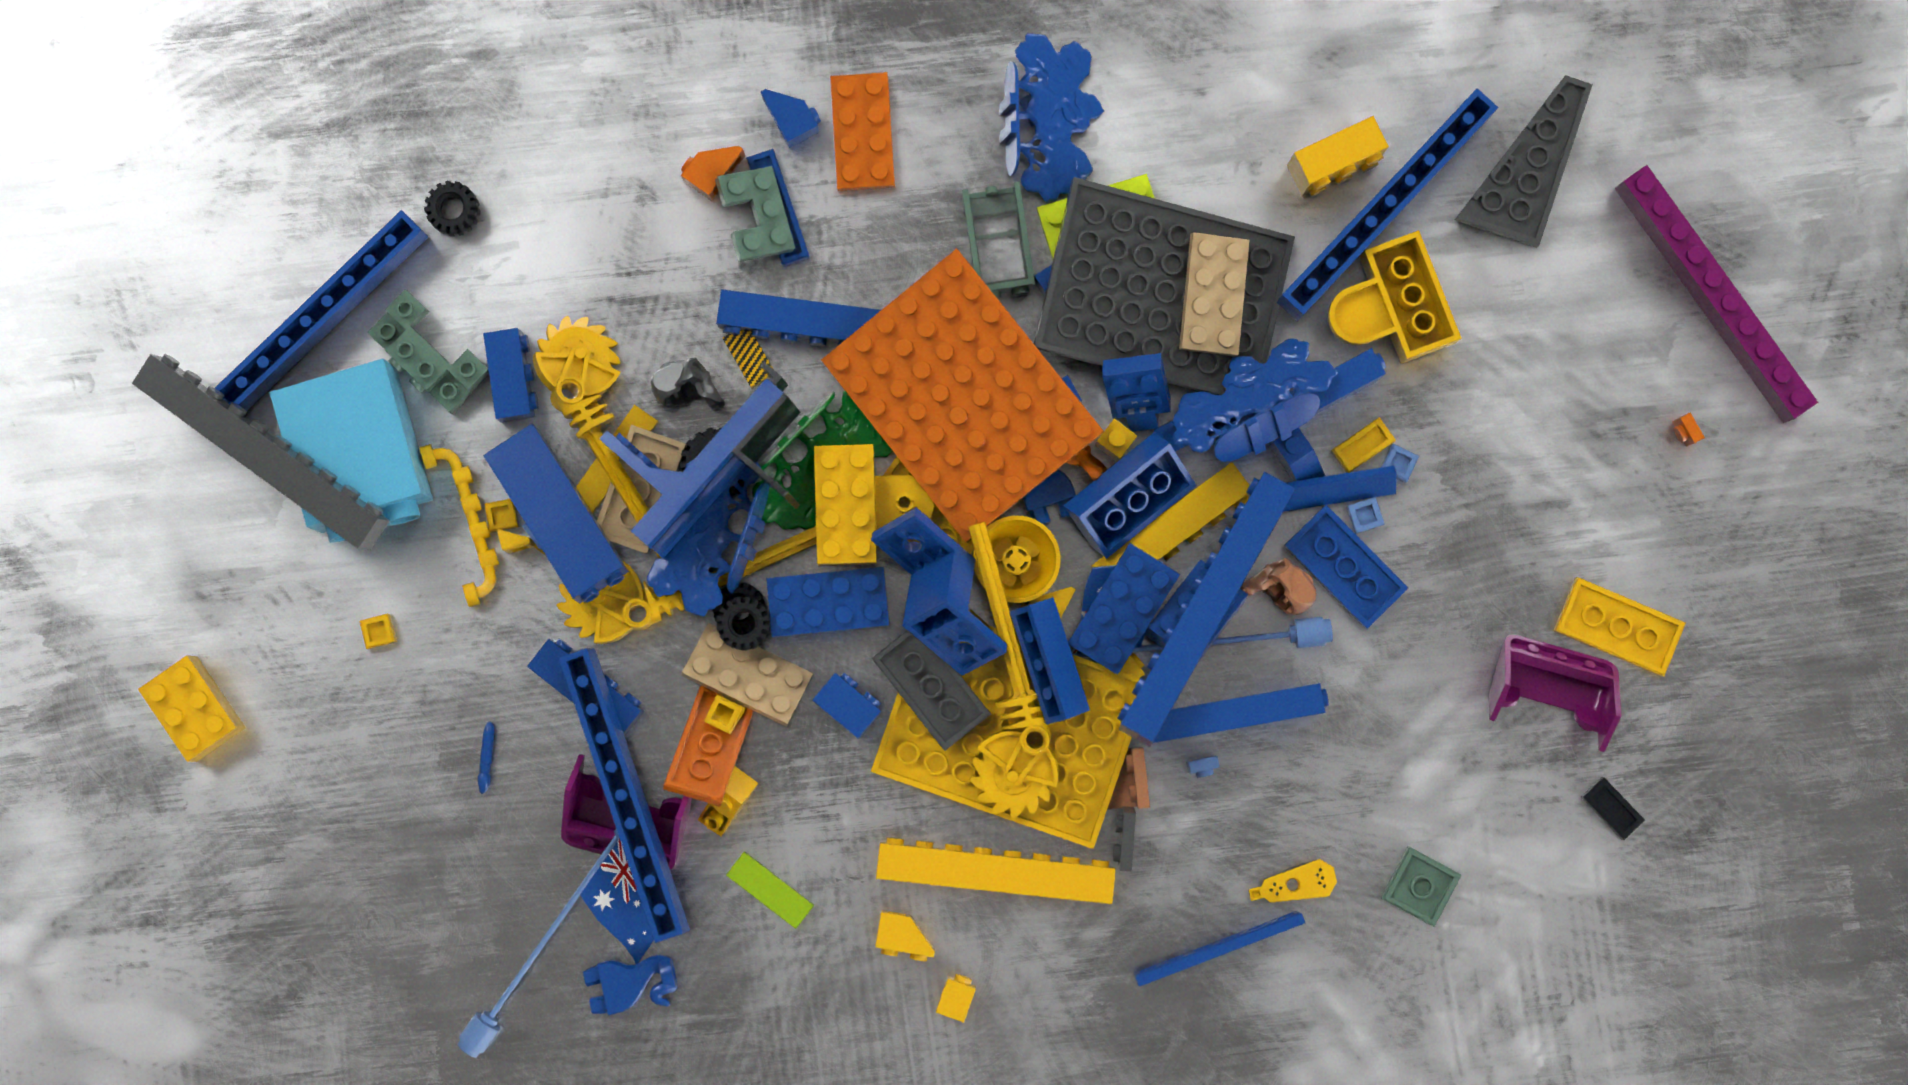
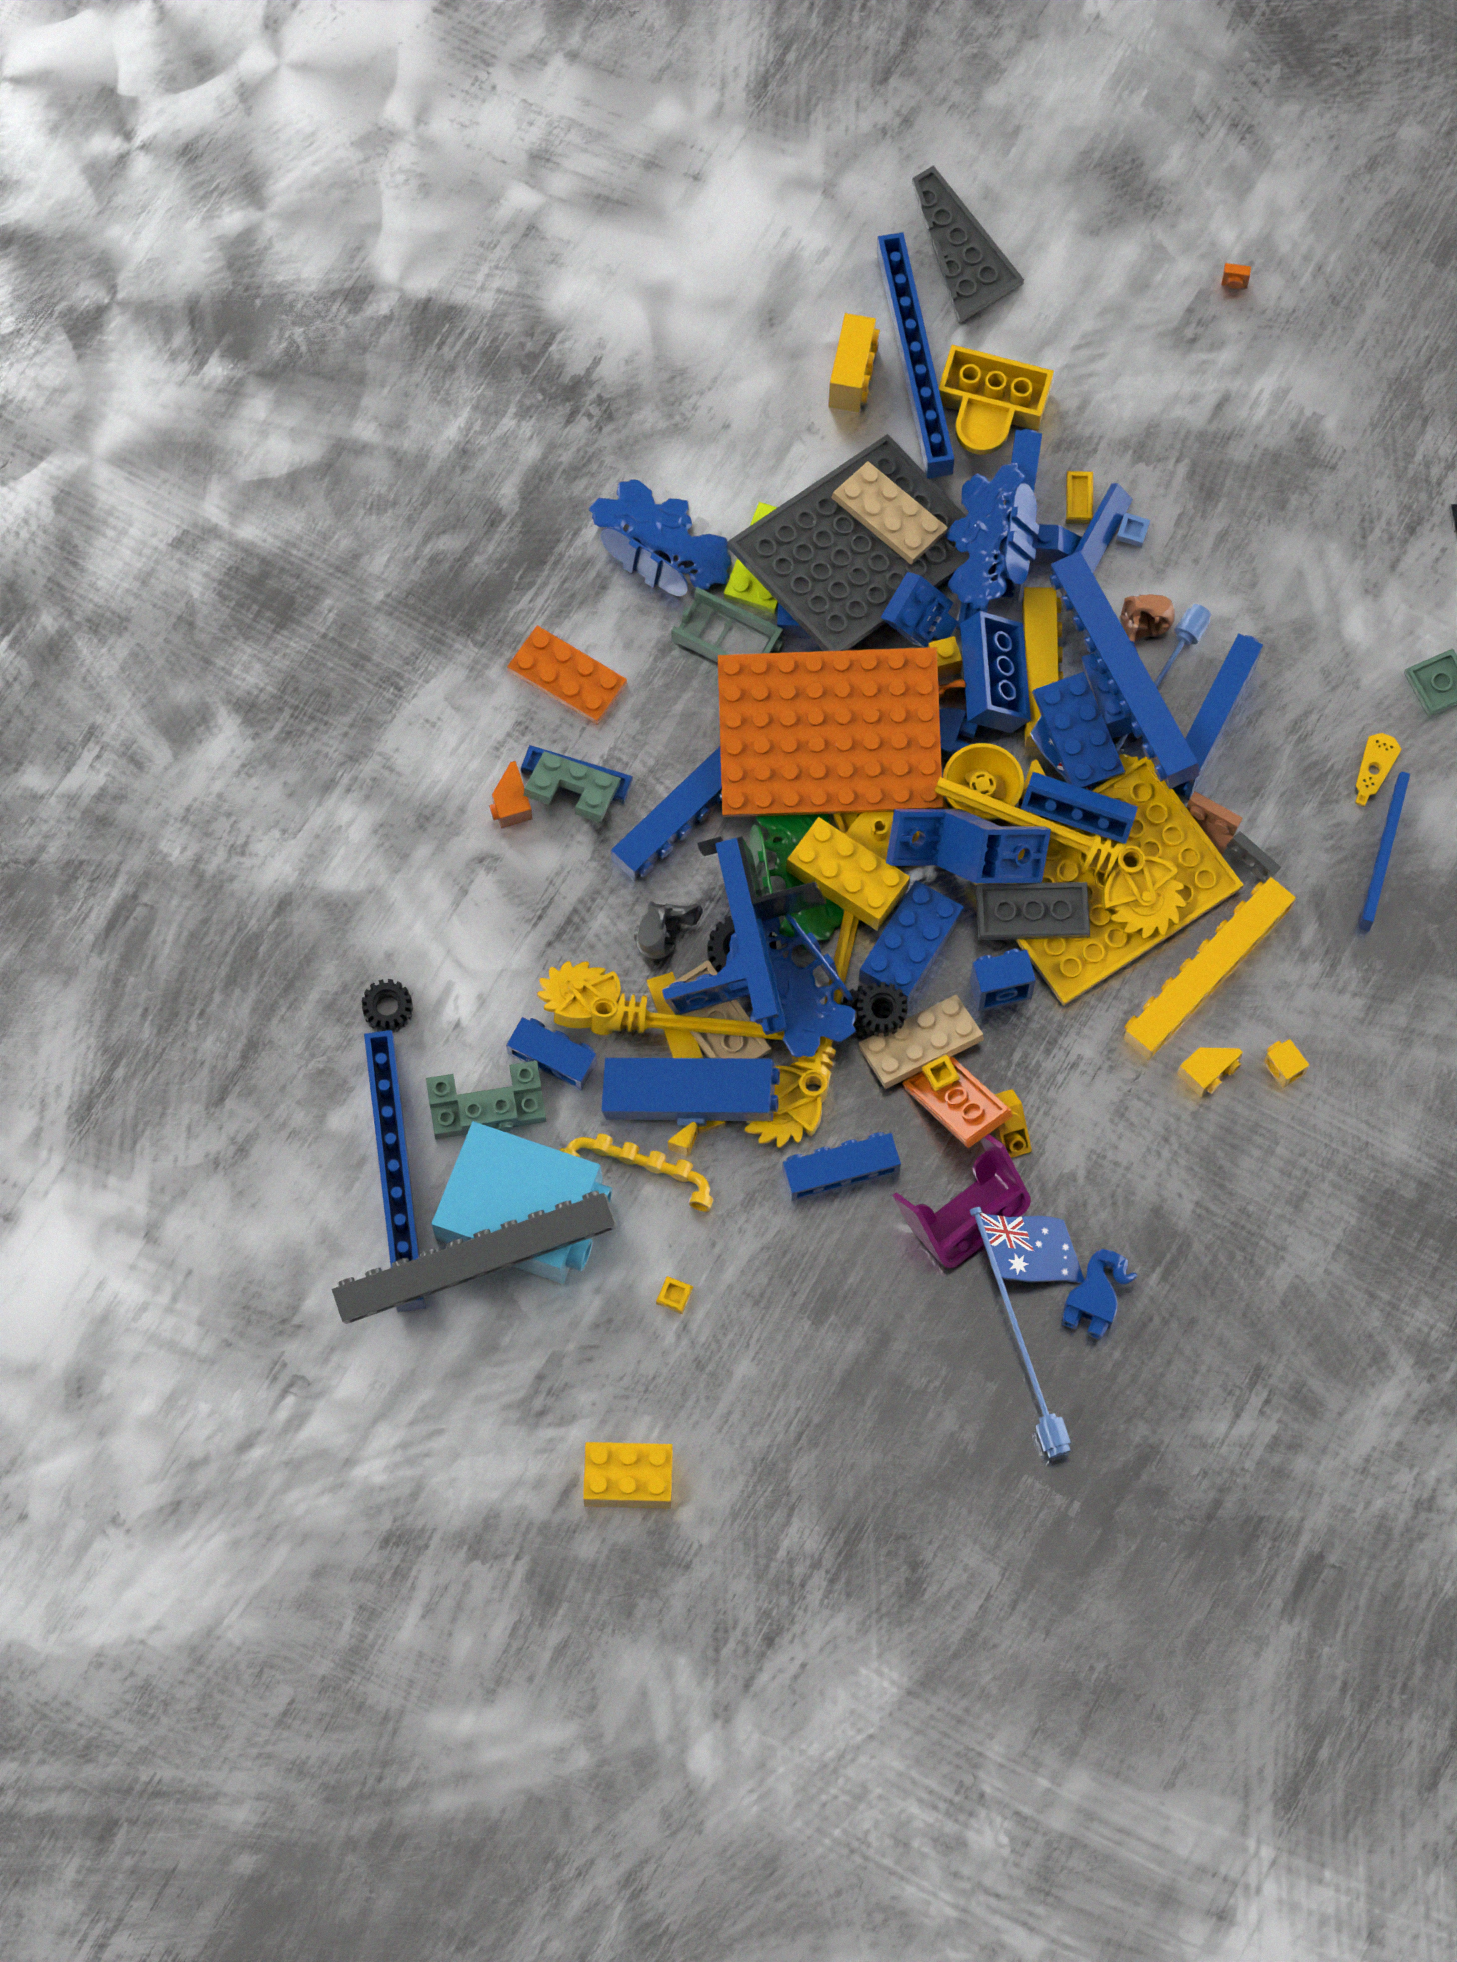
camera: 55 degrees left, 15 degrees down
blue piece [477,721,495,794] -> none
yellow tile [484,499,520,533] -> none
blue brick [559,648,690,943] -> none
tile [723,330,774,389] -> none
lime tile [726,851,814,929] -> none
blue slope [760,89,821,148] -> none
medium blue plate [1186,756,1220,778] -> none
blue plate [1284,505,1408,629] -> none
medium blue tile [1381,444,1419,483] -> none
magenta windscreen [1489,635,1622,752] -> none
yellow tile [1553,577,1686,677] -> none
magenta brick [1614,165,1819,423] -> none

